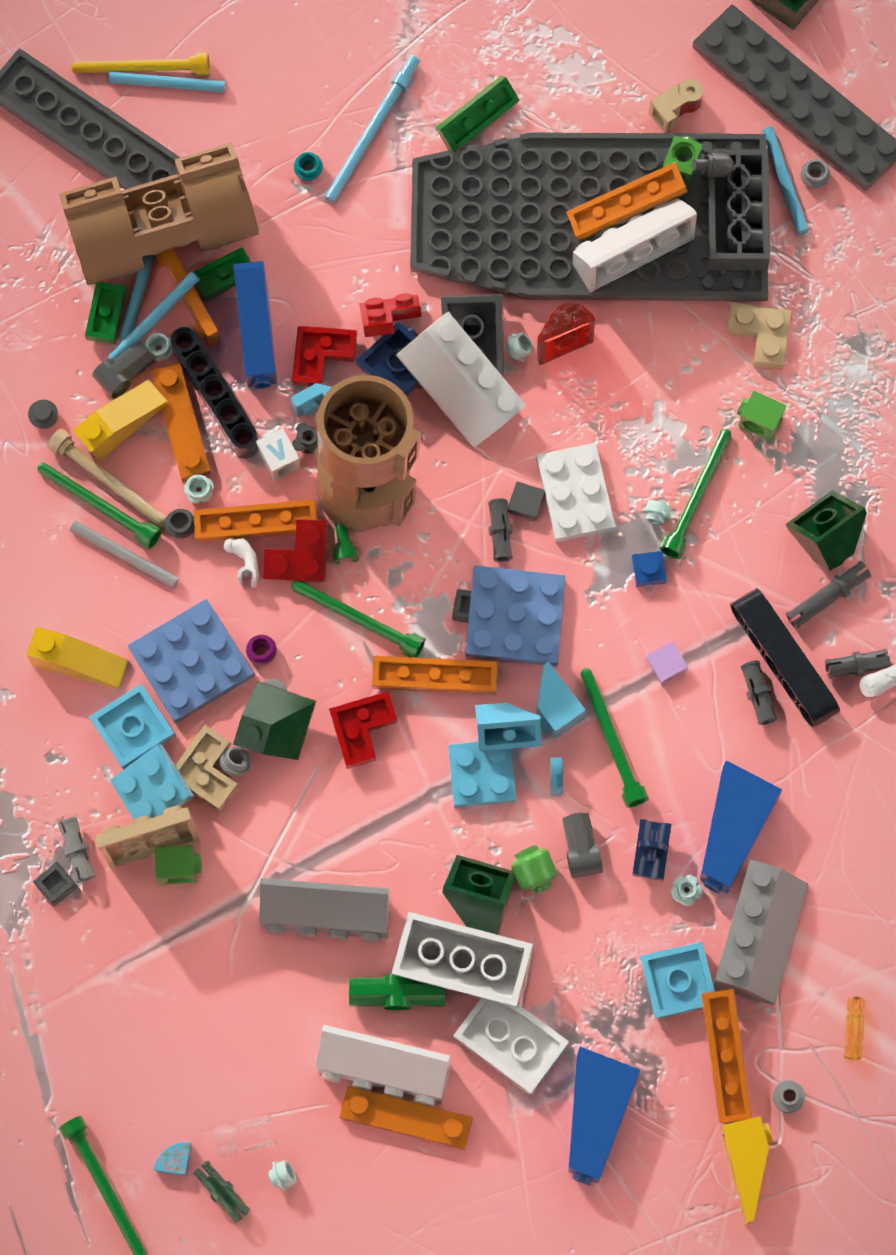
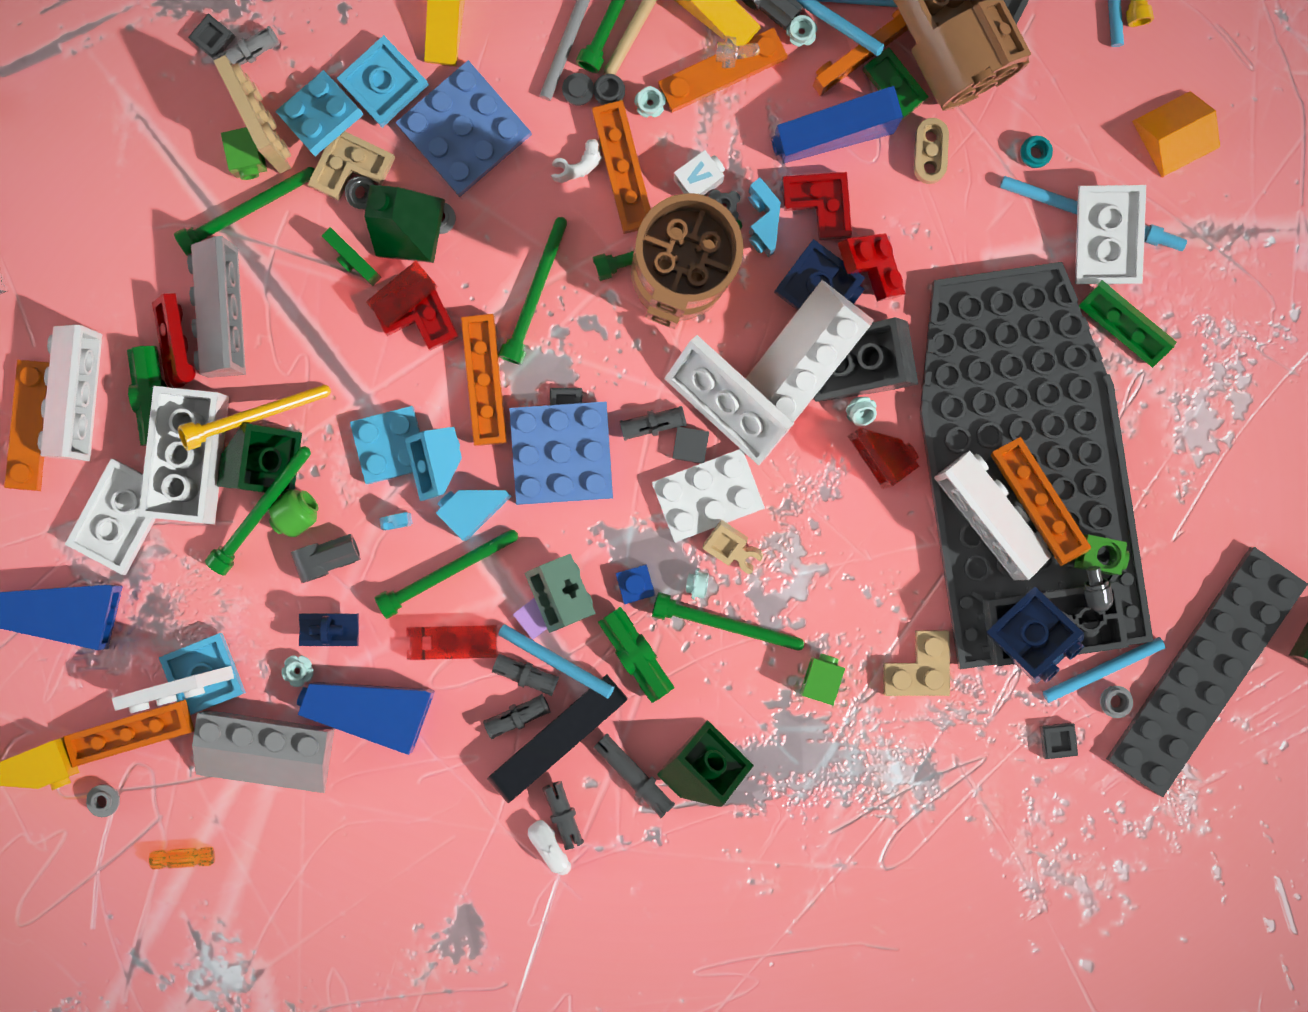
camera: 75 degrees right, 15 degrees up
black beam [170,327,258,459] -> none
magenta plate [246,634,277,665] -> none
red plate [263,519,328,582] -> none
tan leg [648,79,704,133] -> none
none -> white wing [112,666,234,714]
none -> red plate [152,293,196,388]
none -> green piece [173,167,315,256]
none -> yellow piece [178,385,331,451]
none -> green piece [205,446,311,576]
none -> green plate [322,227,382,286]
none -> clear red plate [366,261,438,328]
none -> clear red plate [406,625,498,660]
none -> dark grey pin [491,653,559,696]
none -> medium azure bar [498,624,614,698]
none -> sand green brick [524,553,596,633]
none -> dark grey plate [562,73,594,106]
none -> green piece [598,607,675,703]
none -> white plate [664,335,794,466]
none -> tan plate [702,519,763,574]
none -> clear plate [716,35,760,68]
none -> tan plate [913,118,949,184]
none -> dark blue plate [987,587,1084,684]
none -> dark grey tile [1040,722,1078,759]
none -> white plate [1075,185,1147,284]
none -> light orange slope [1132,91,1220,177]

